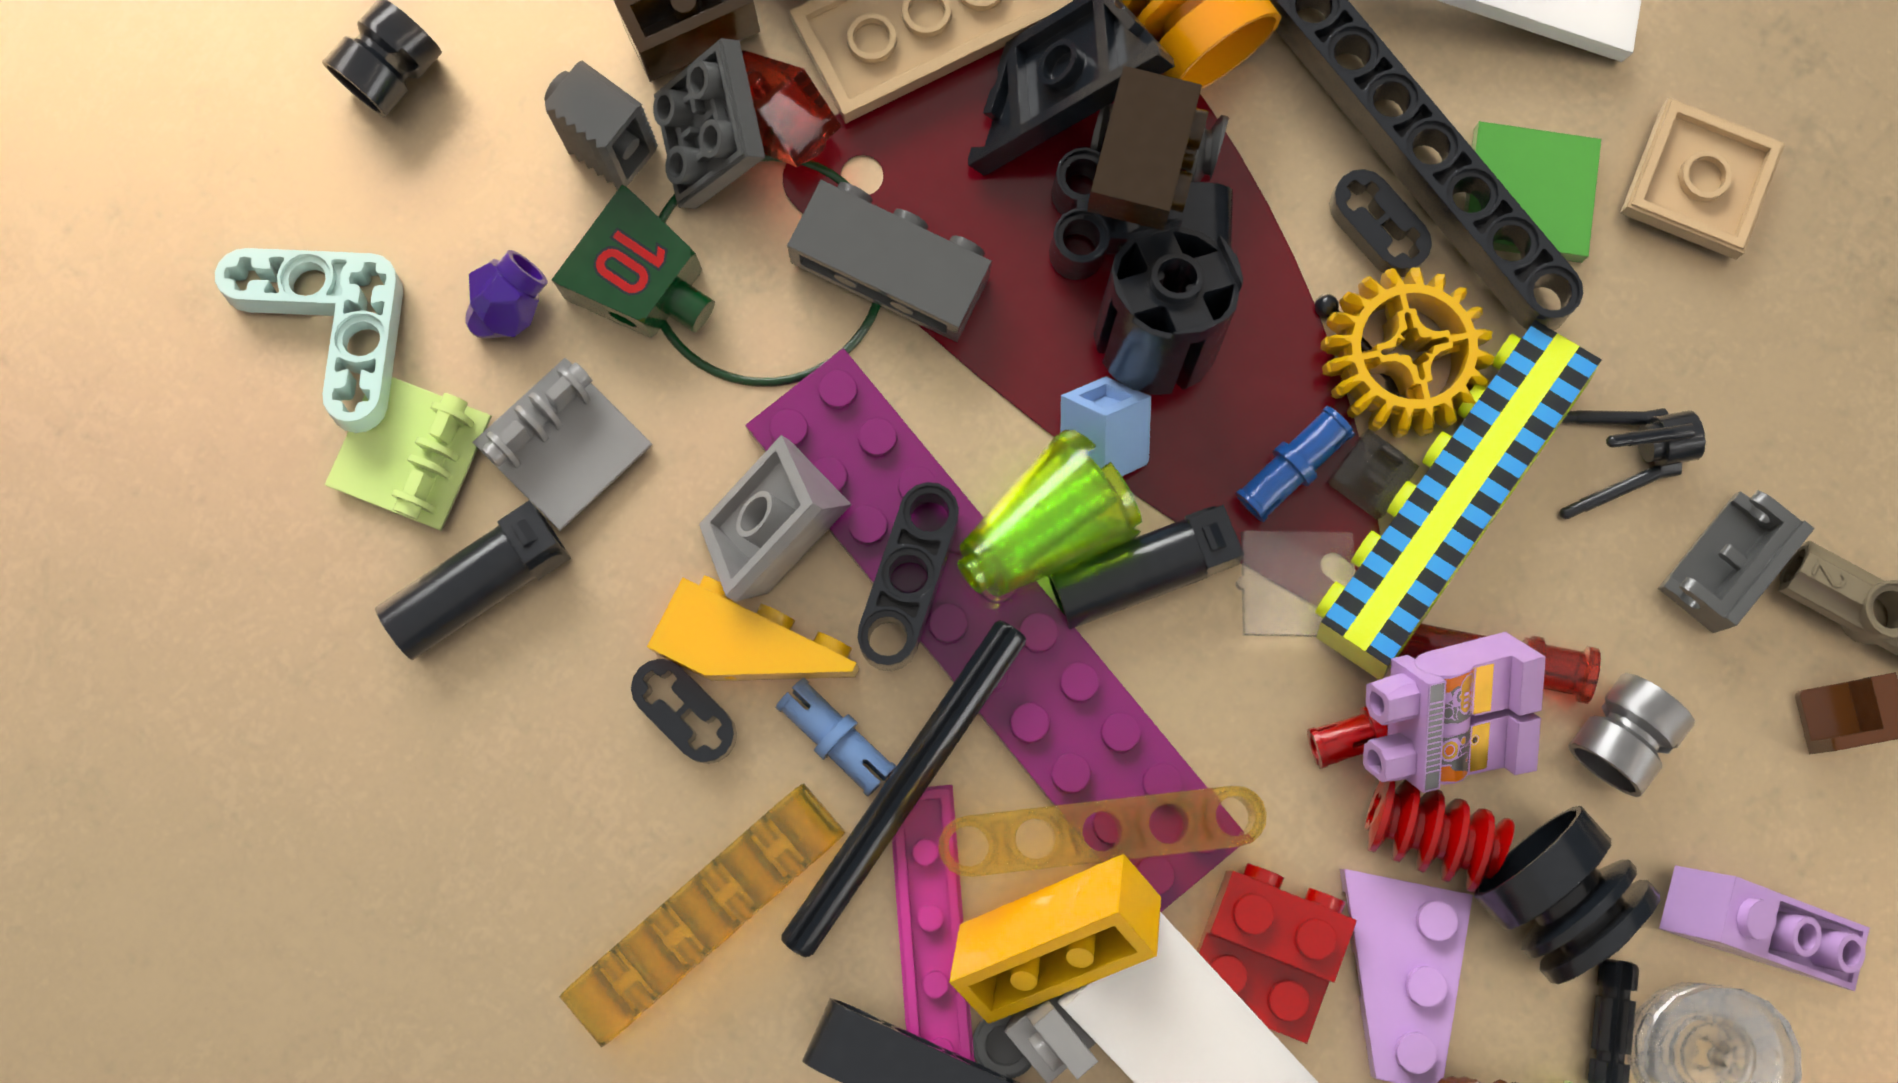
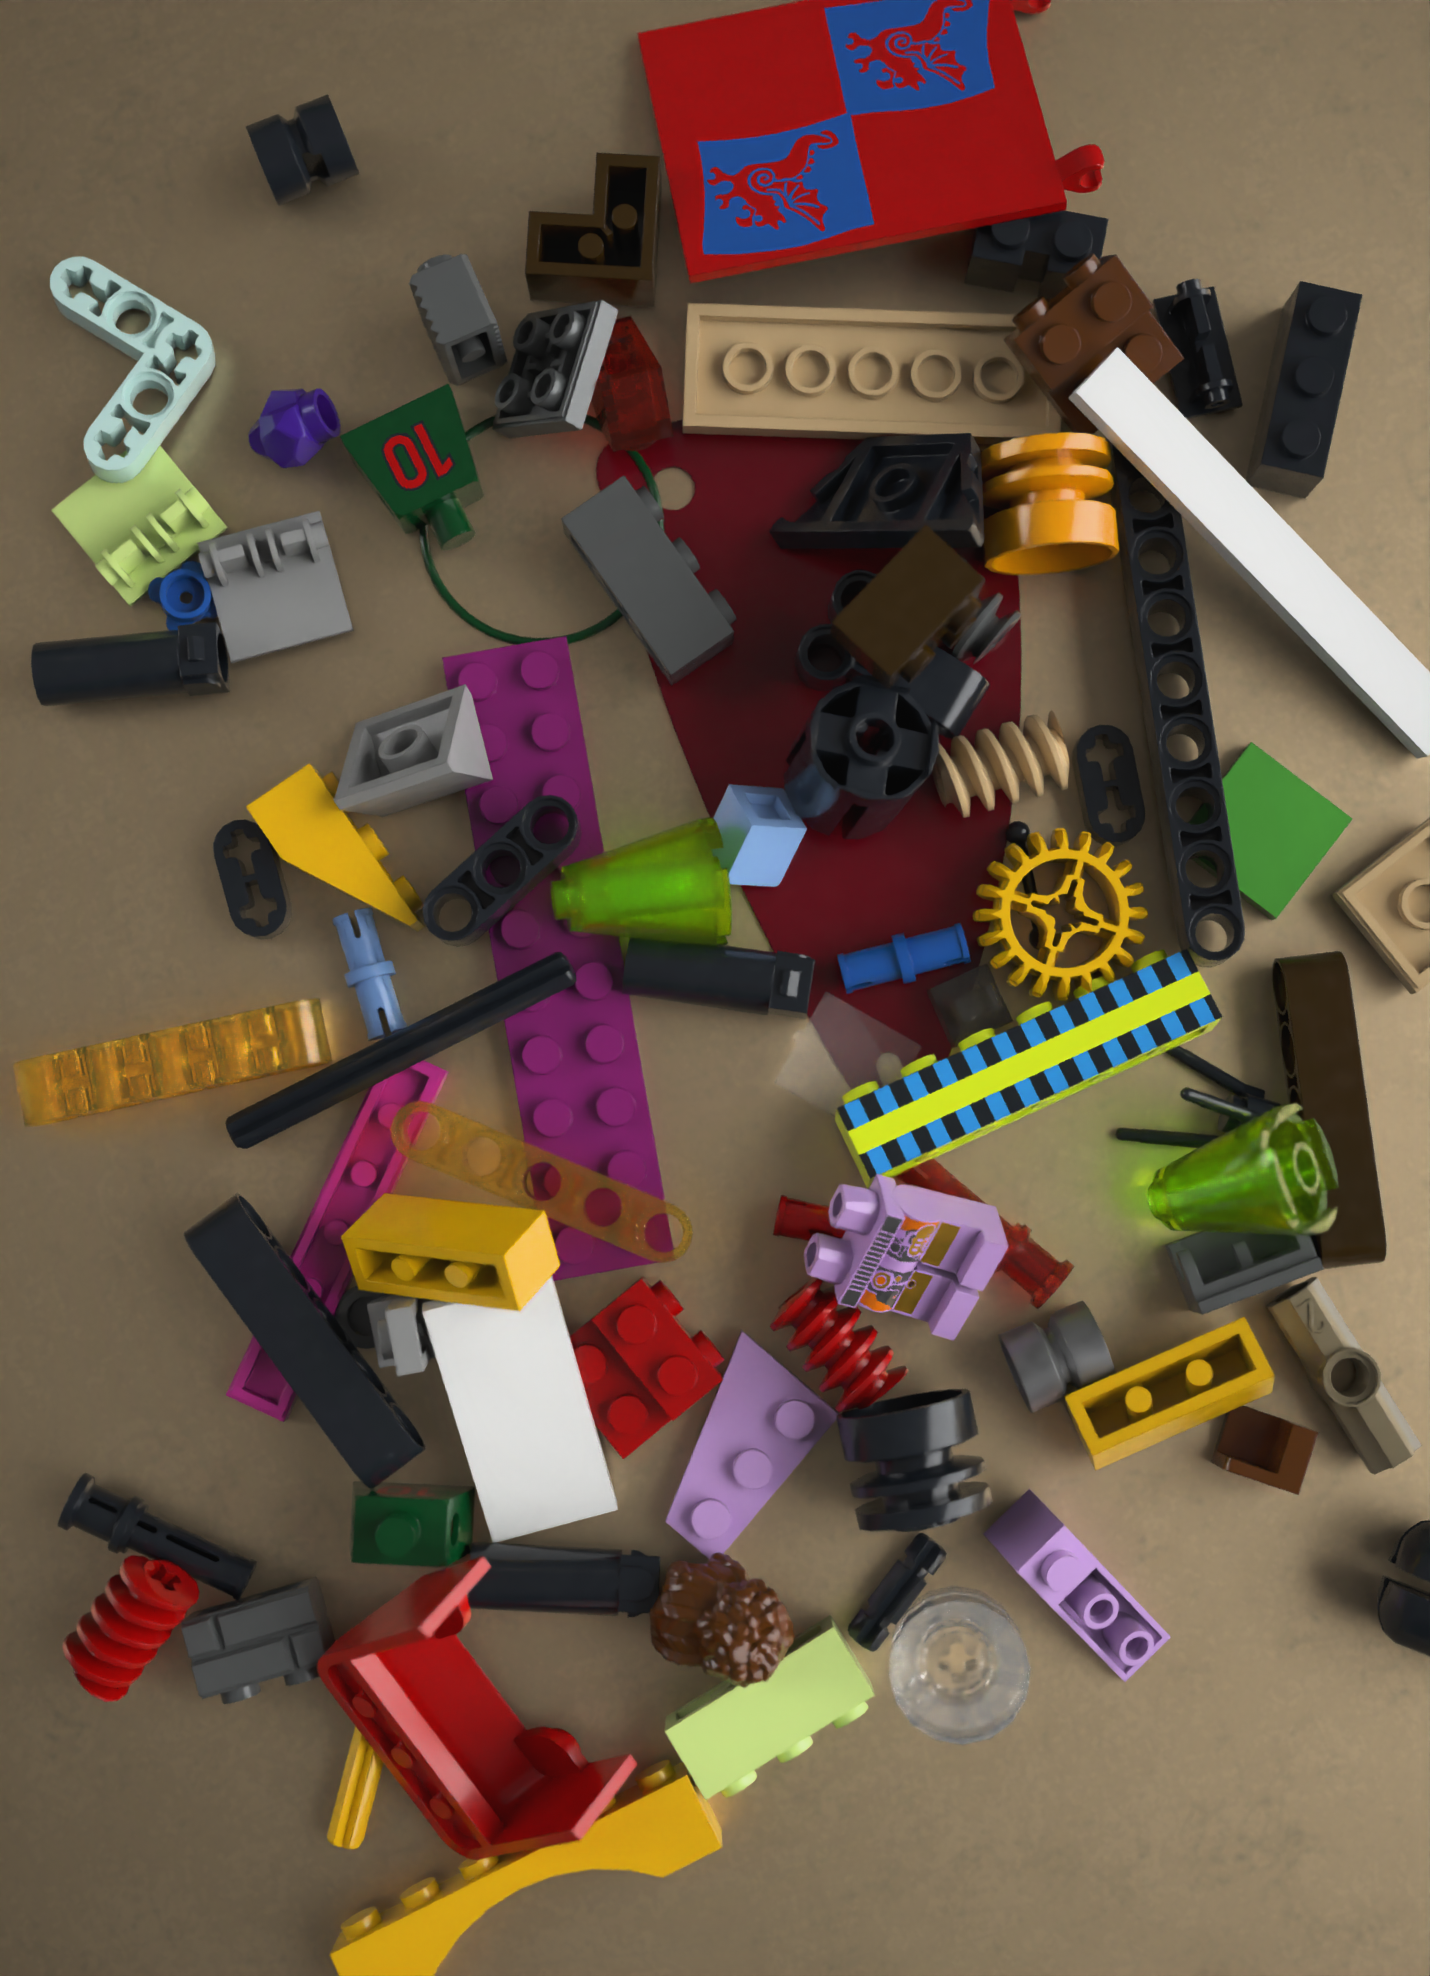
camera: 30 degrees right, 5 degrees up
none -> blue plate [148,561,218,630]
none -> tan piece [932,710,1070,818]
none -> yellow brick [1064,1316,1275,1471]
none -> clear neon green cone [1147,1104,1338,1236]
none -> dark brown beam [1272,951,1387,1269]

